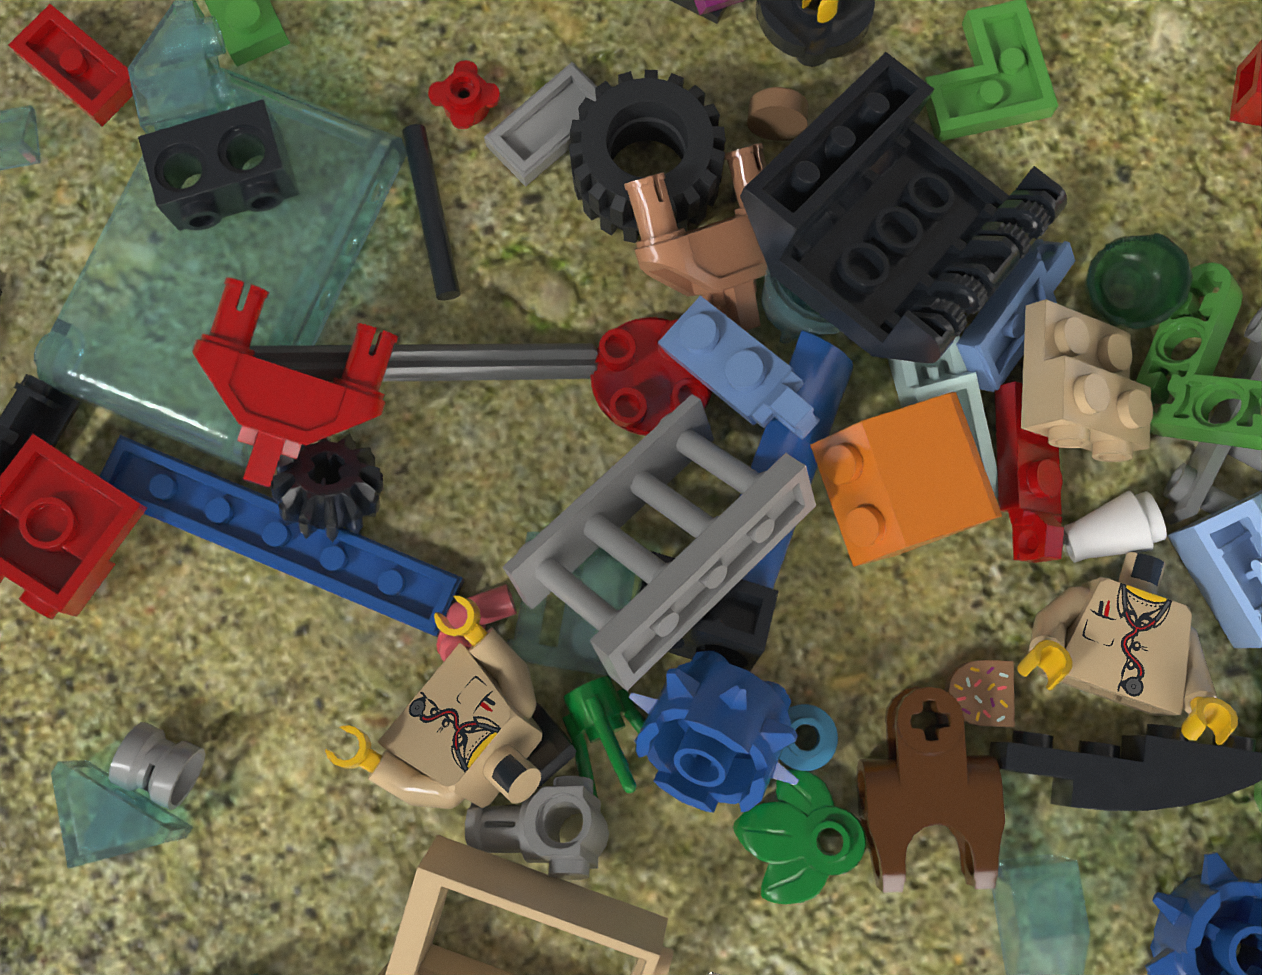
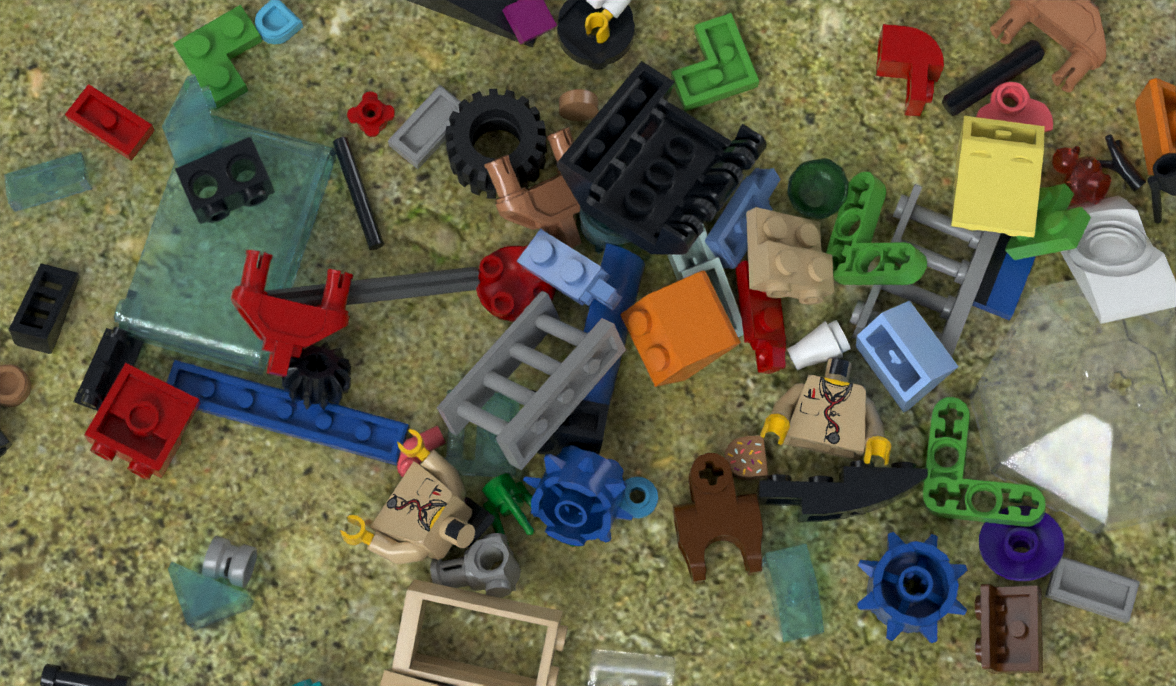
camera: 10 degrees left, 5 degrees down
green plate [733,769,867,905] -> none

